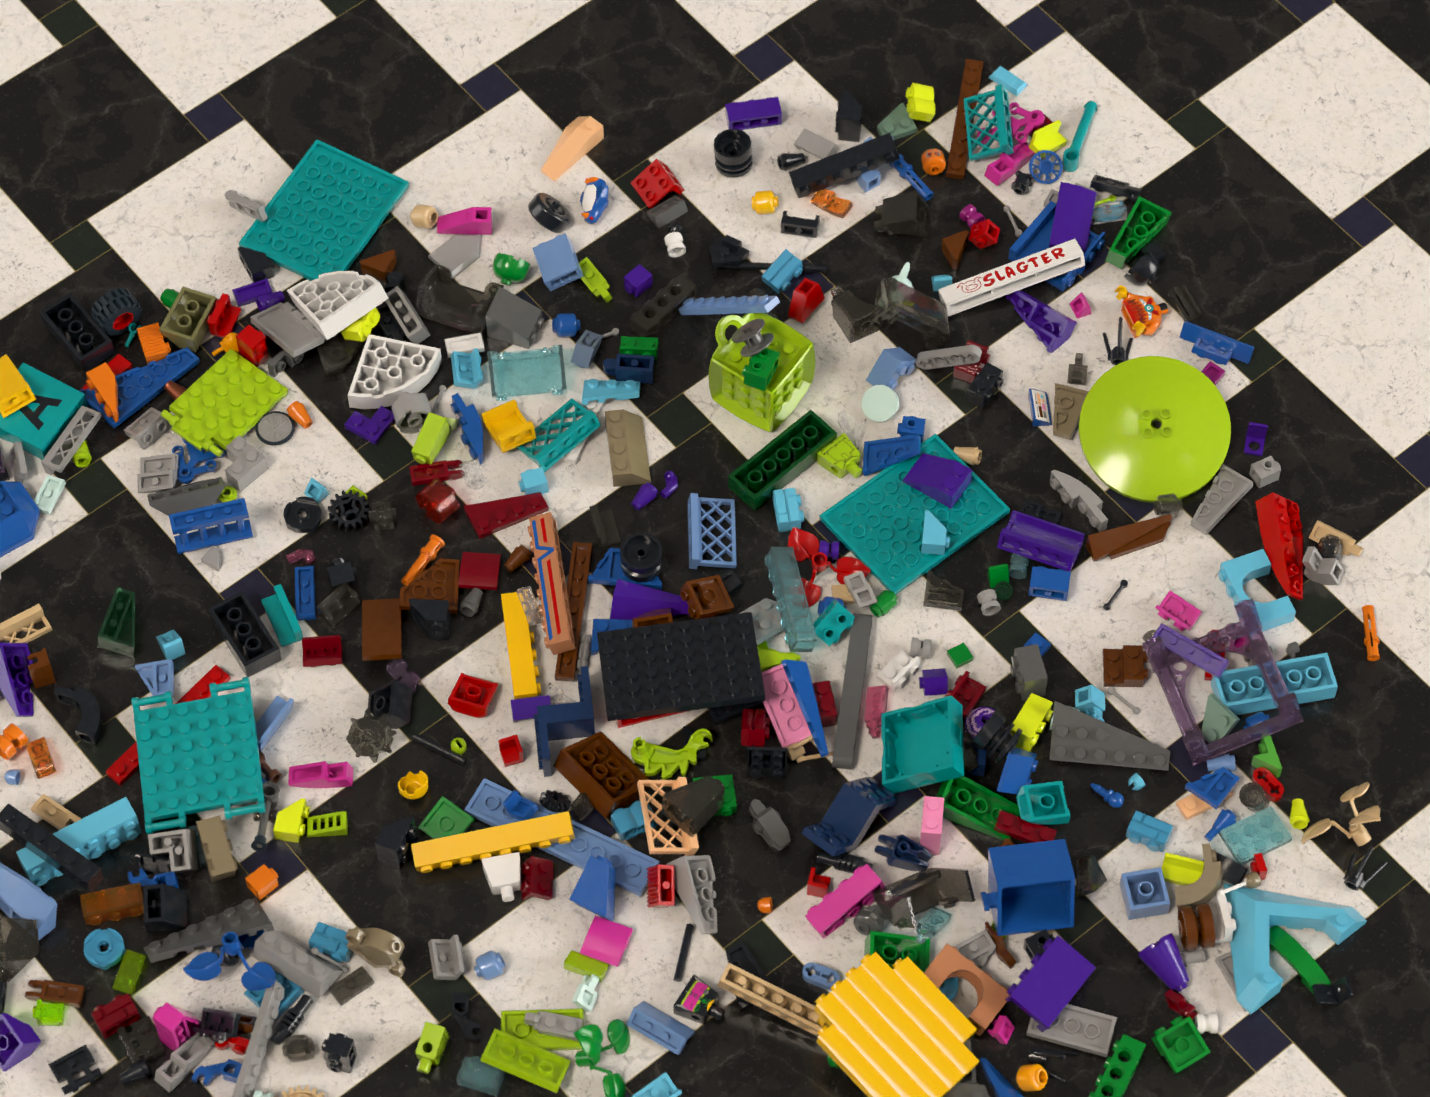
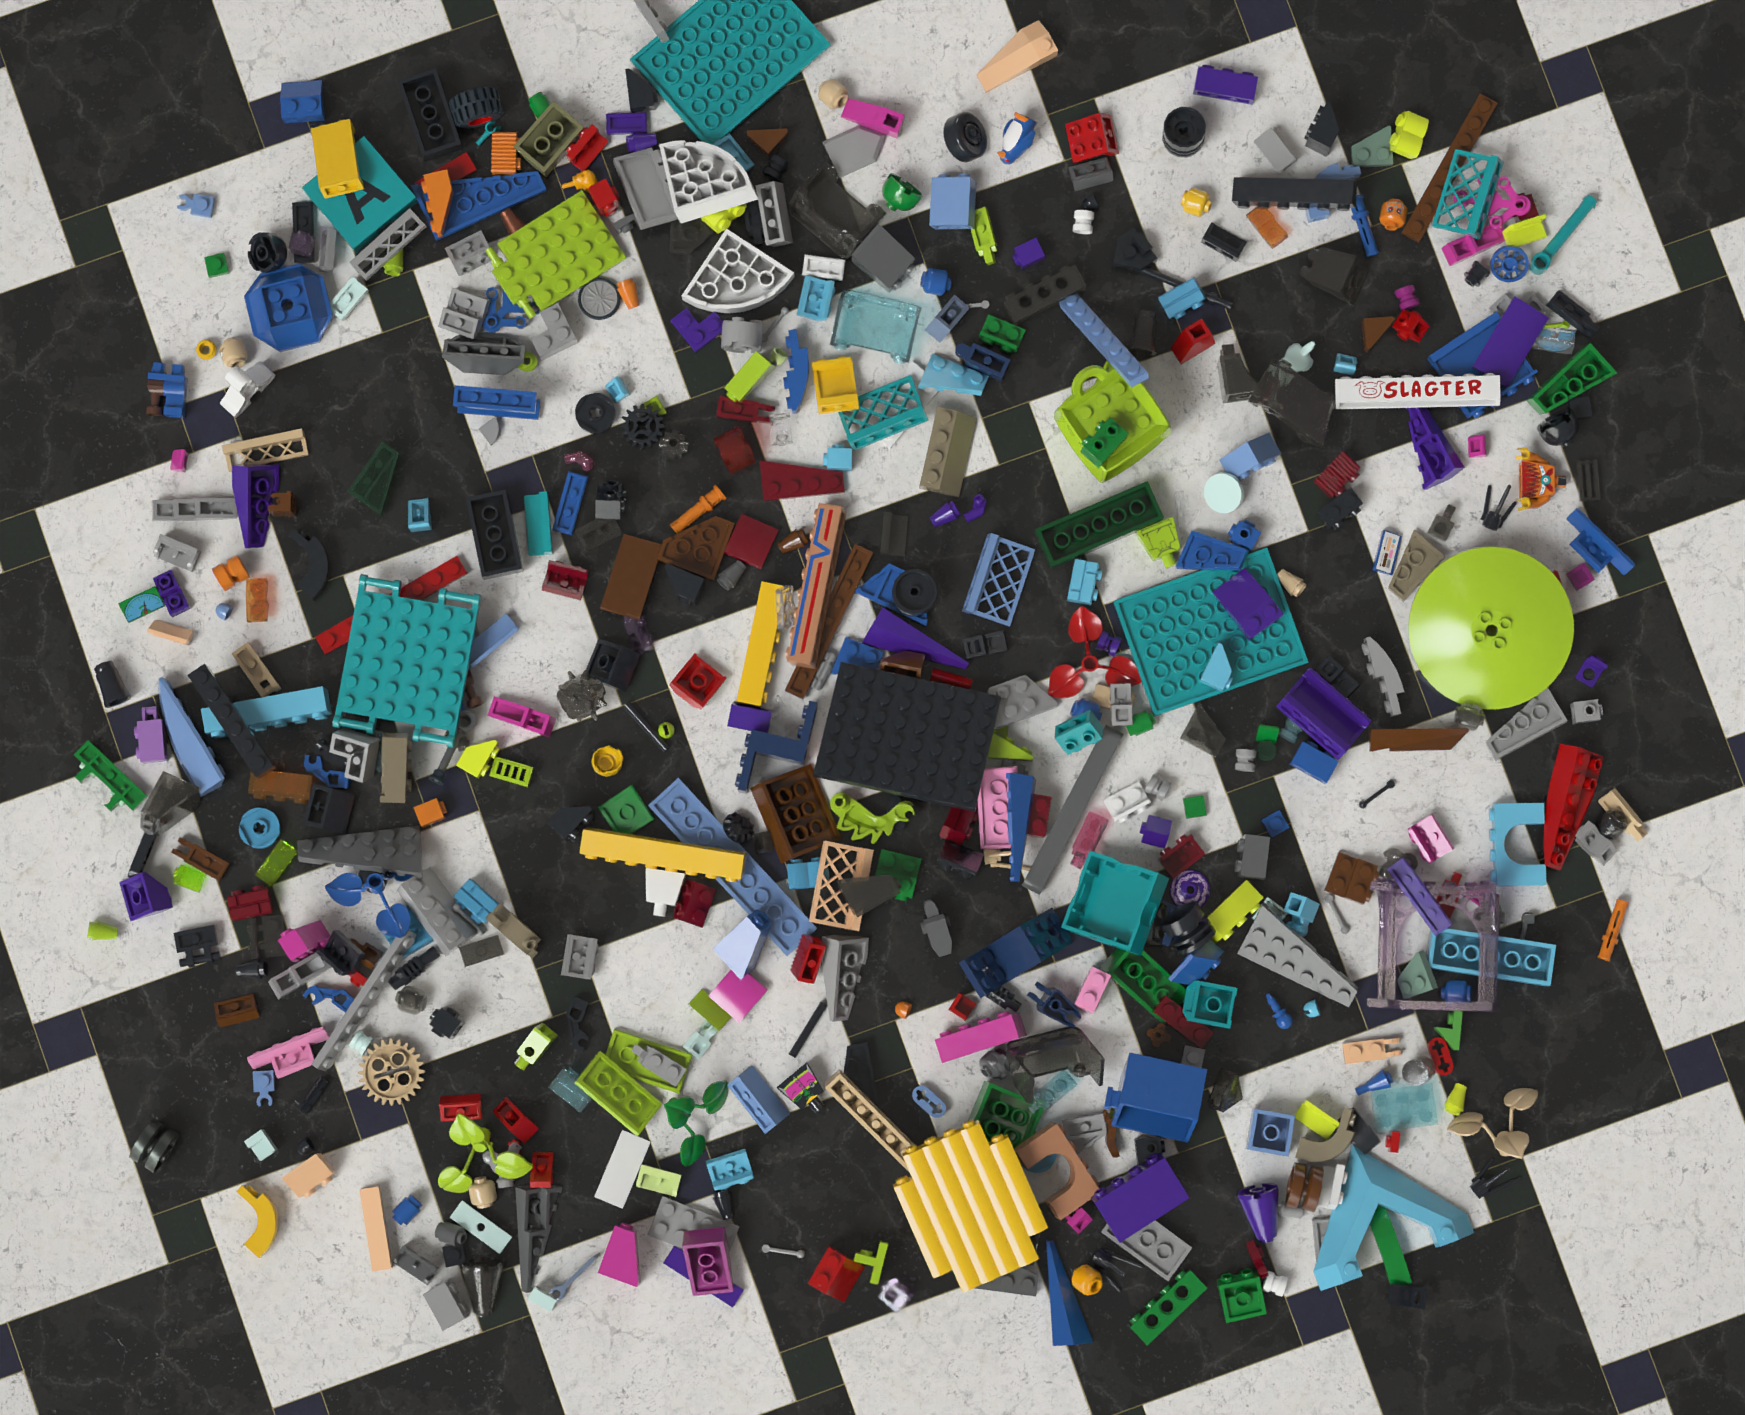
camera: 20 degrees right, 25 degrees up
medium blue wing [135,659,174,697] -> none
medium blue head [474,950,506,981] -> none
red panel [498,734,524,767] -> none
blue bracket [503,790,539,821] -> none
reddish brown plate [680,575,734,619] -> none
dark grey piece [731,319,774,357] -> none
clear light blue brick [765,547,818,652] -> none
black cone [777,153,805,171] -> none
light grey beam [915,345,982,370] -> none
medium azure tile [989,66,1028,96] -> none
light grey hinge [1003,205,1022,237] -> none
dark azure brick [1126,810,1173,852] -> none
blue wing [1185,767,1240,810] -> none
medium blue cone [1207,754,1236,772] -> none
dark tan hinge [1217,871,1261,895] -> none

